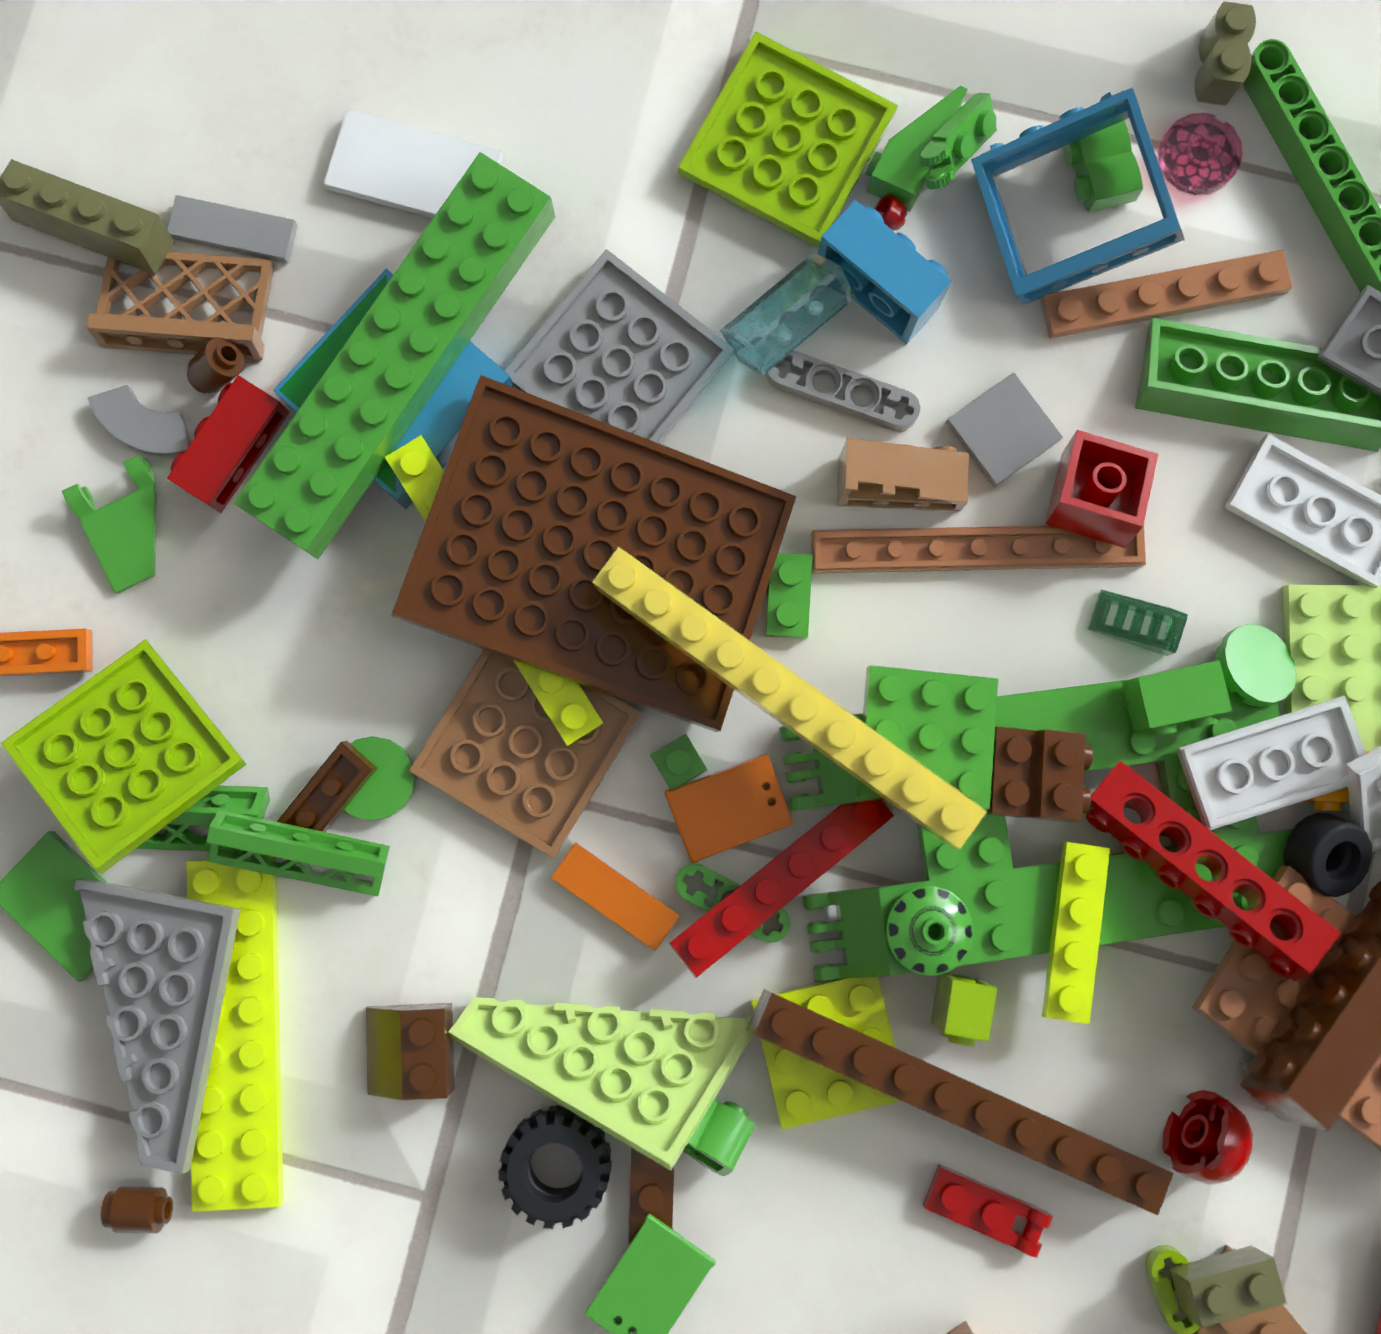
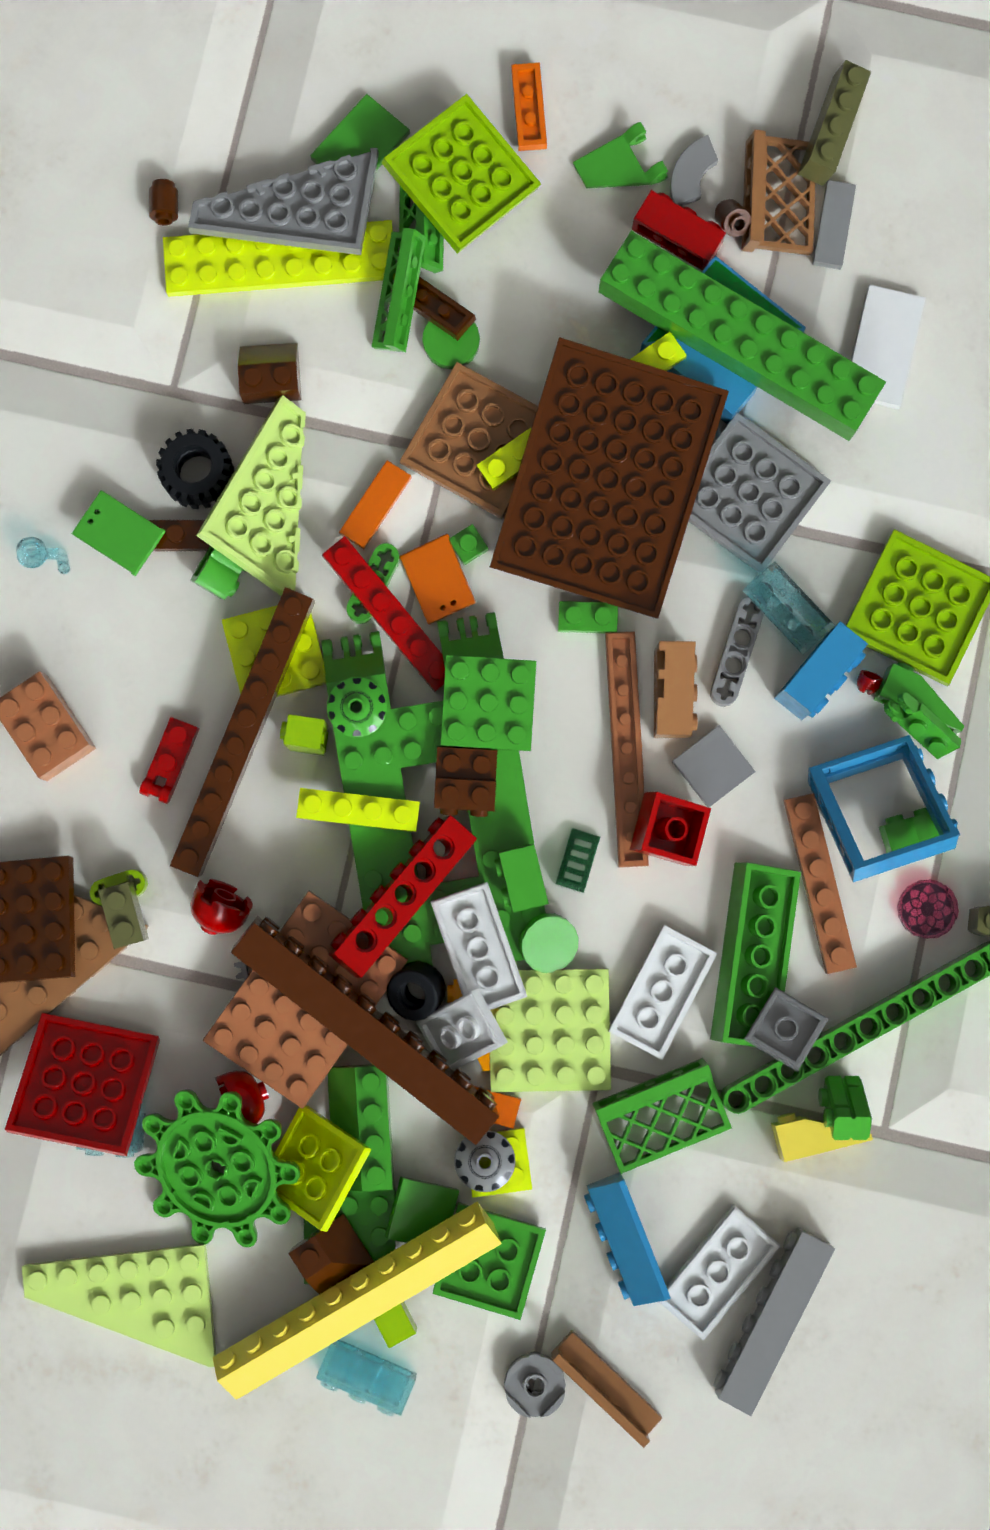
camera: 85 degrees right, 0 degrees up
light yellow brick [592,547,987,850] -> none

